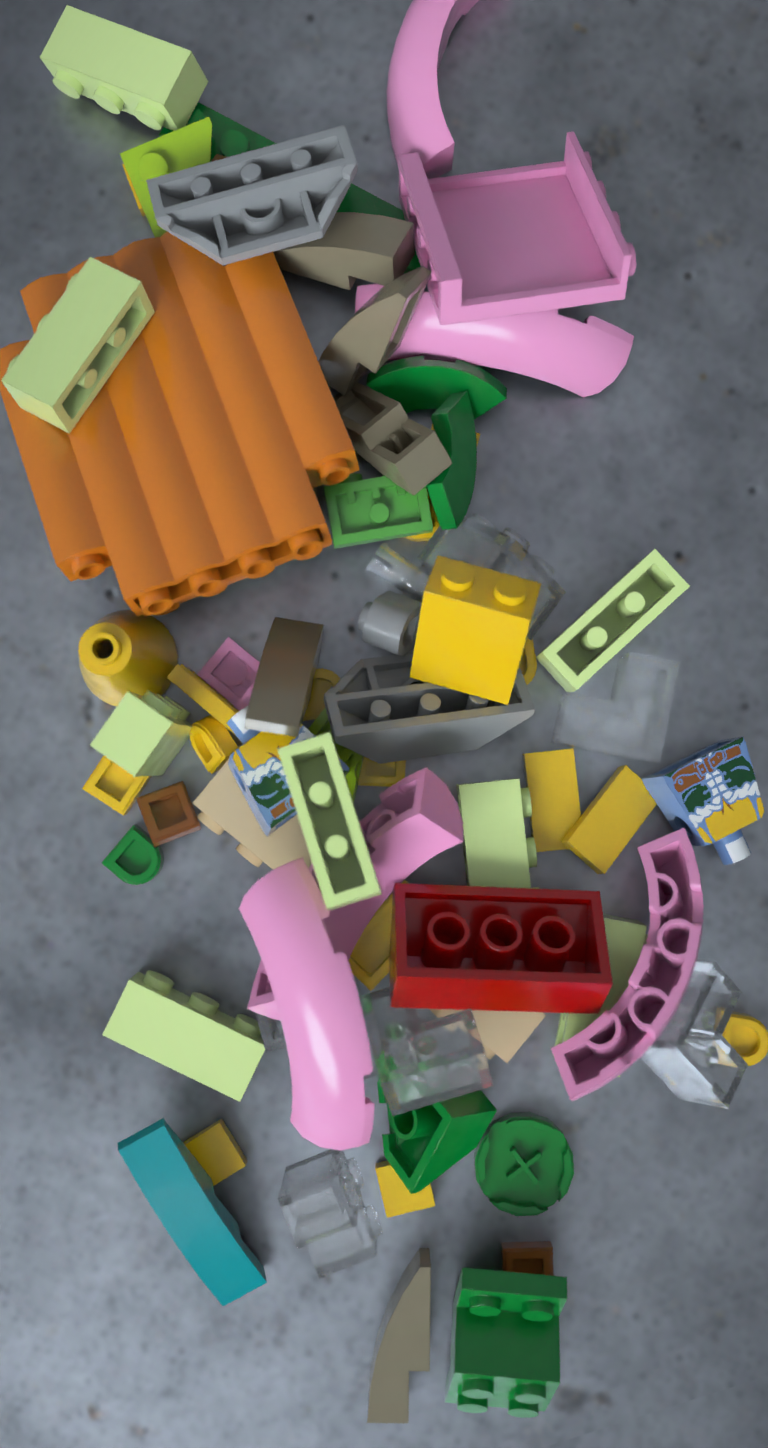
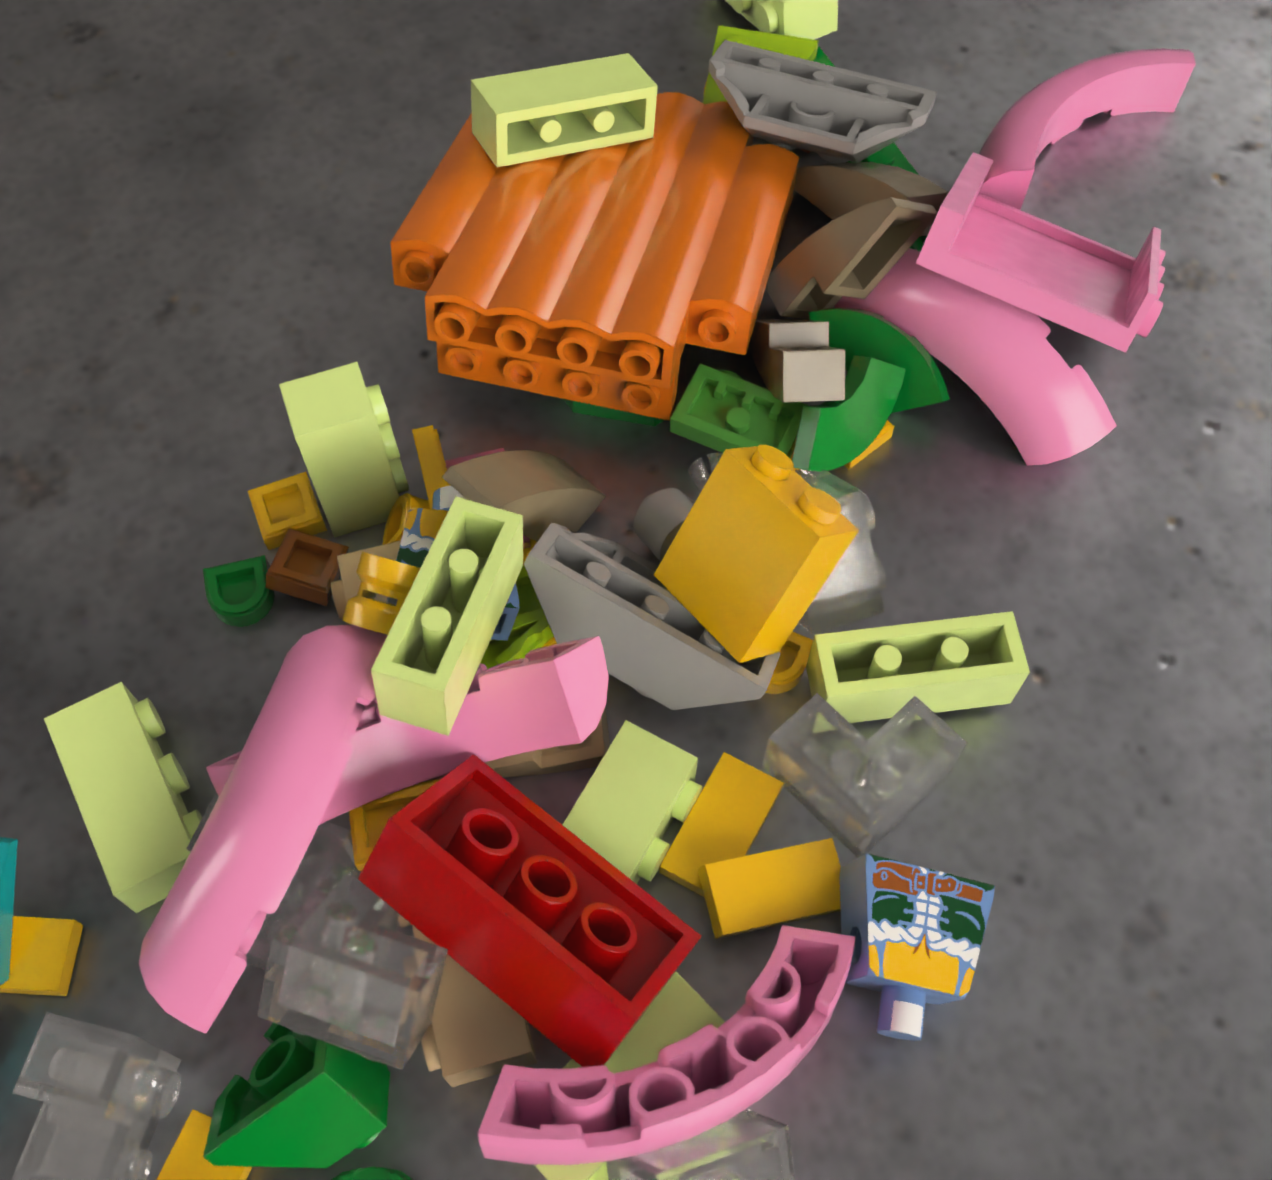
camera: 30 degrees right, 25 degrees down
yellow cone [78,610,179,706] -> none
none -> yellow wheel [342,551,420,635]

